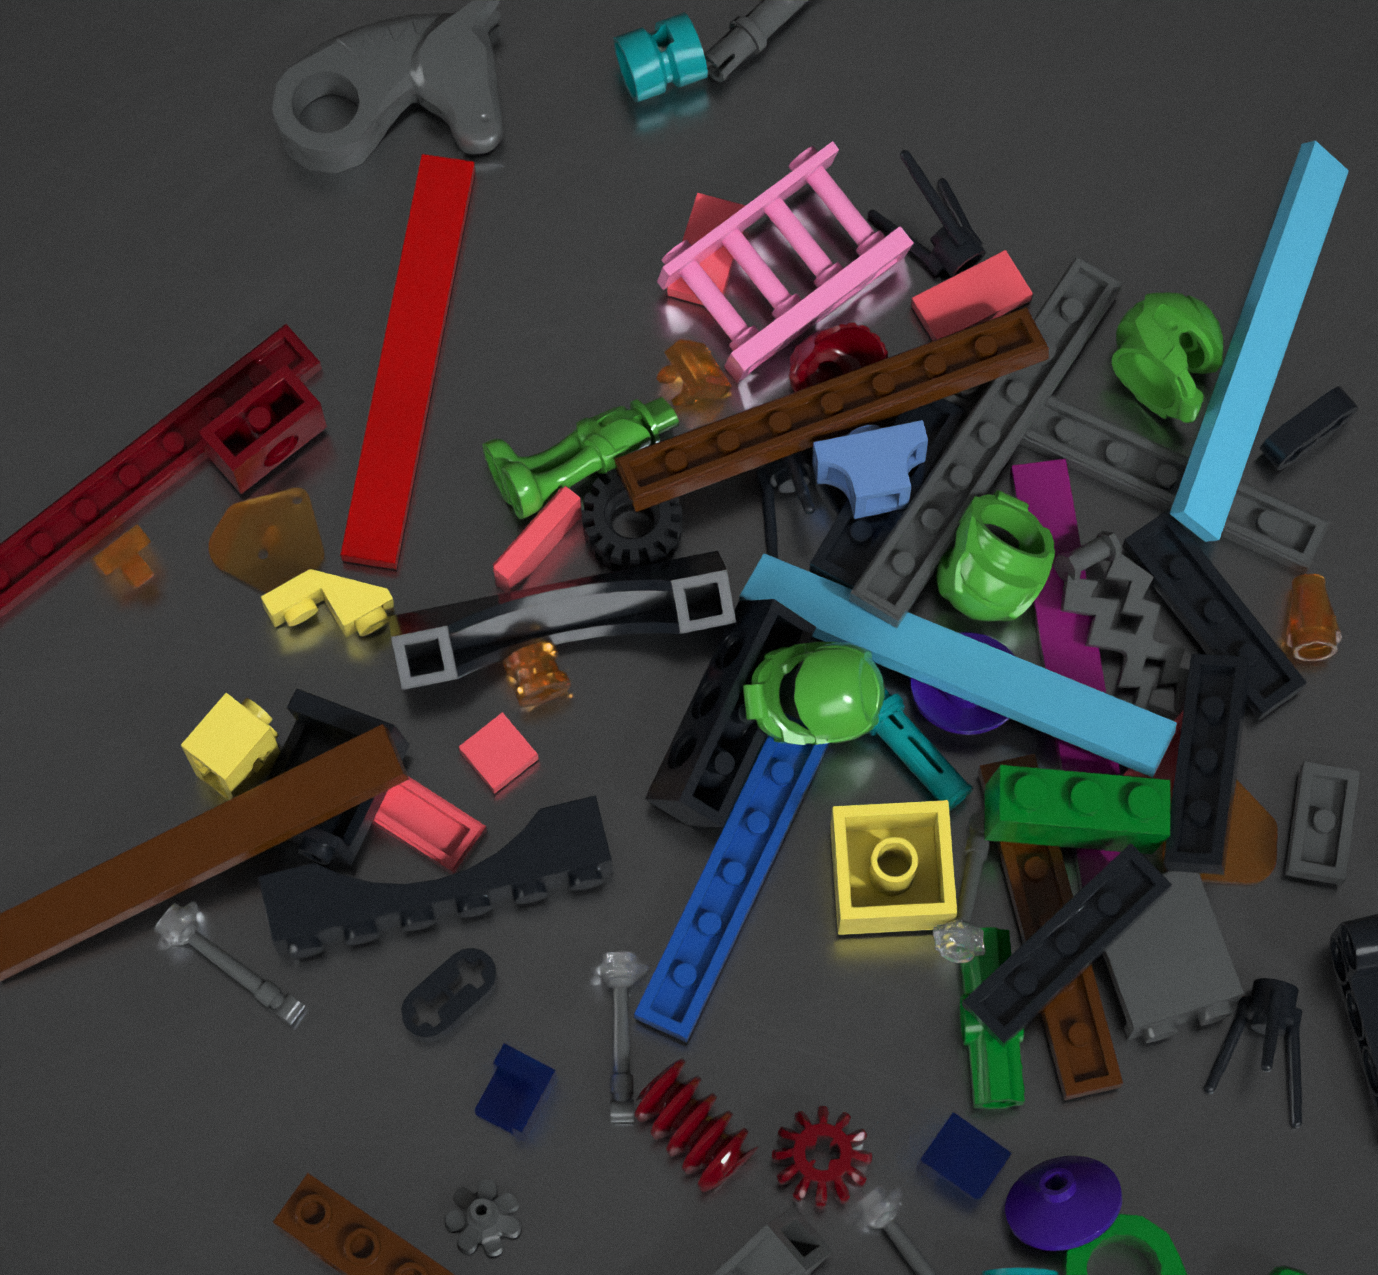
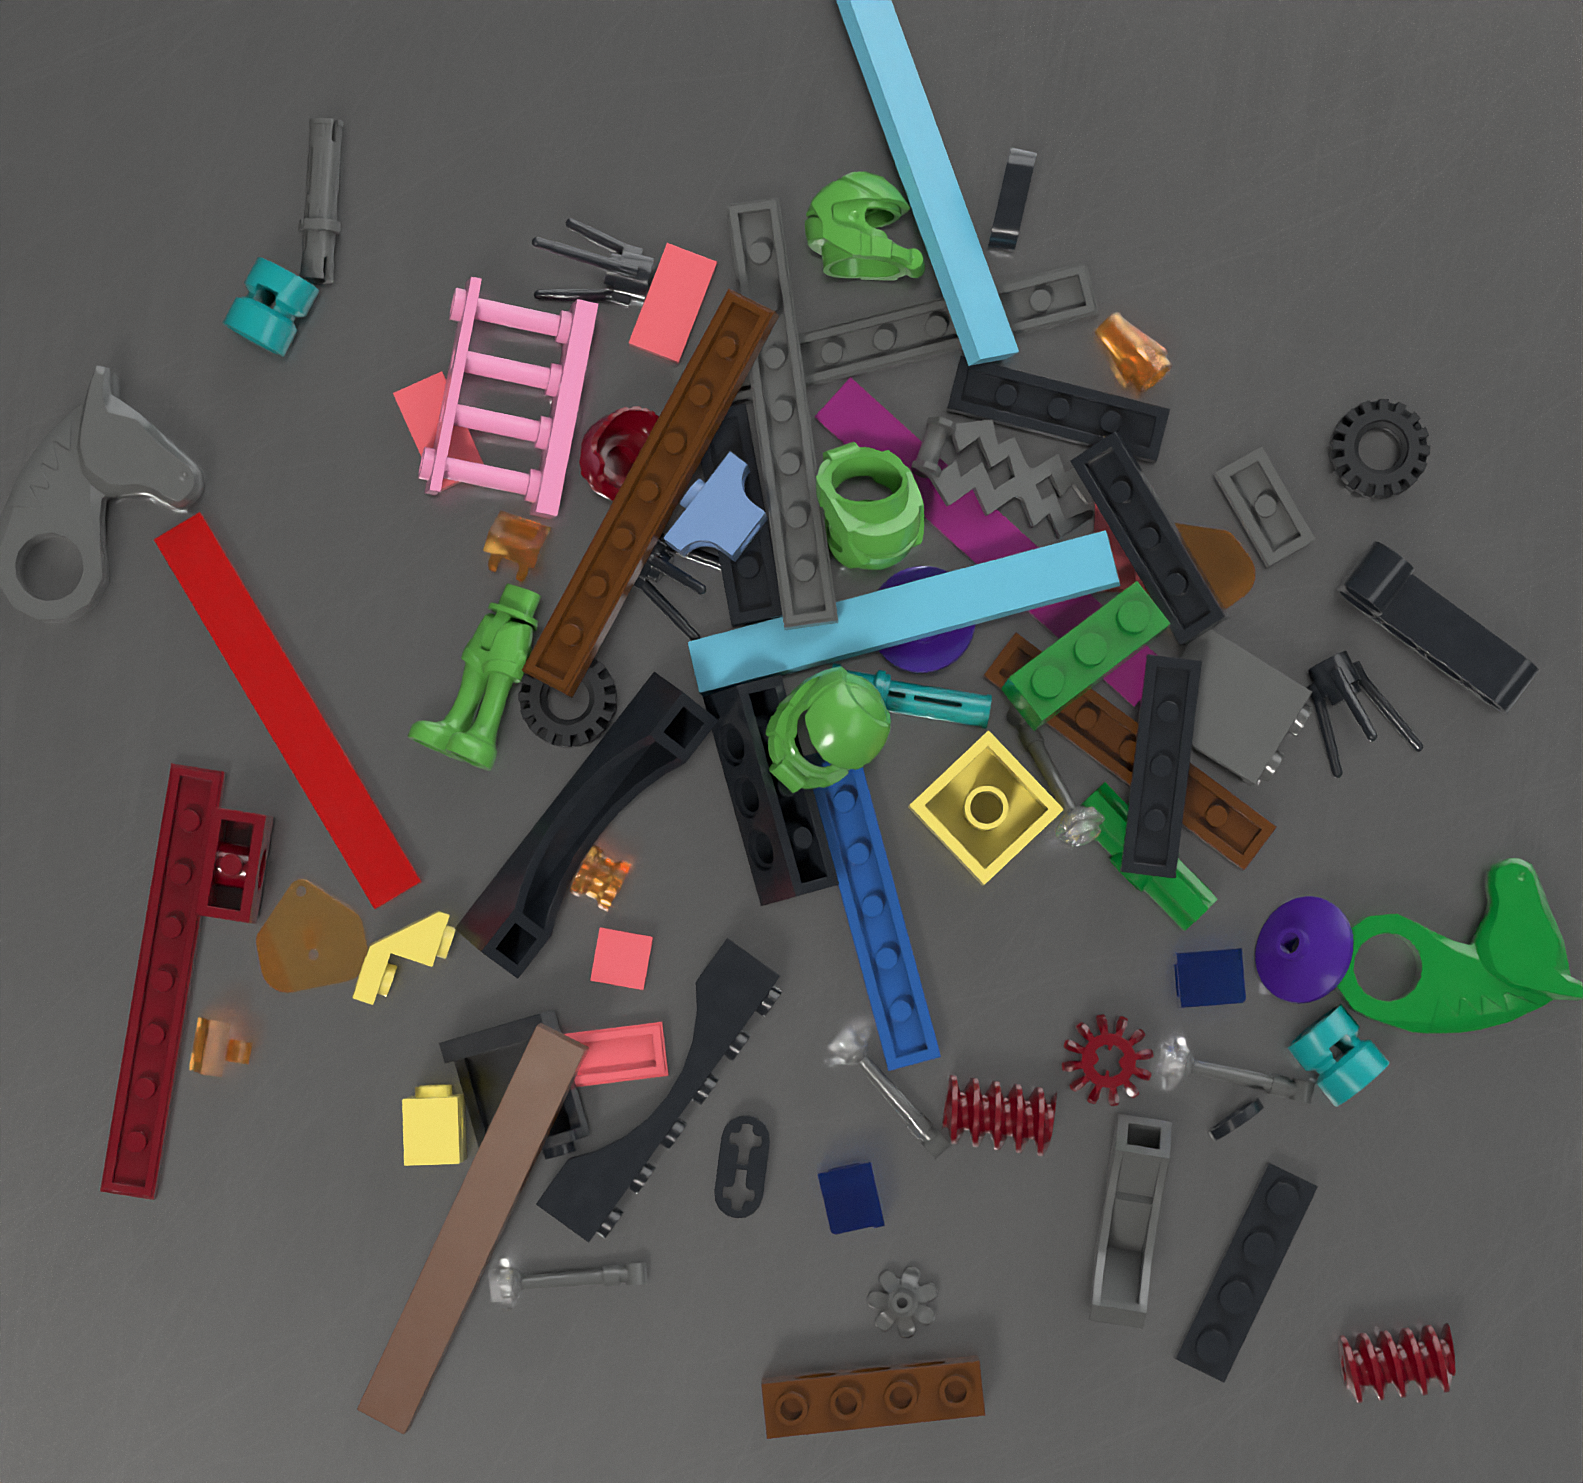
camera: 35 degrees left, 15 degrees up
coral tile [493,486,582,593] -> none

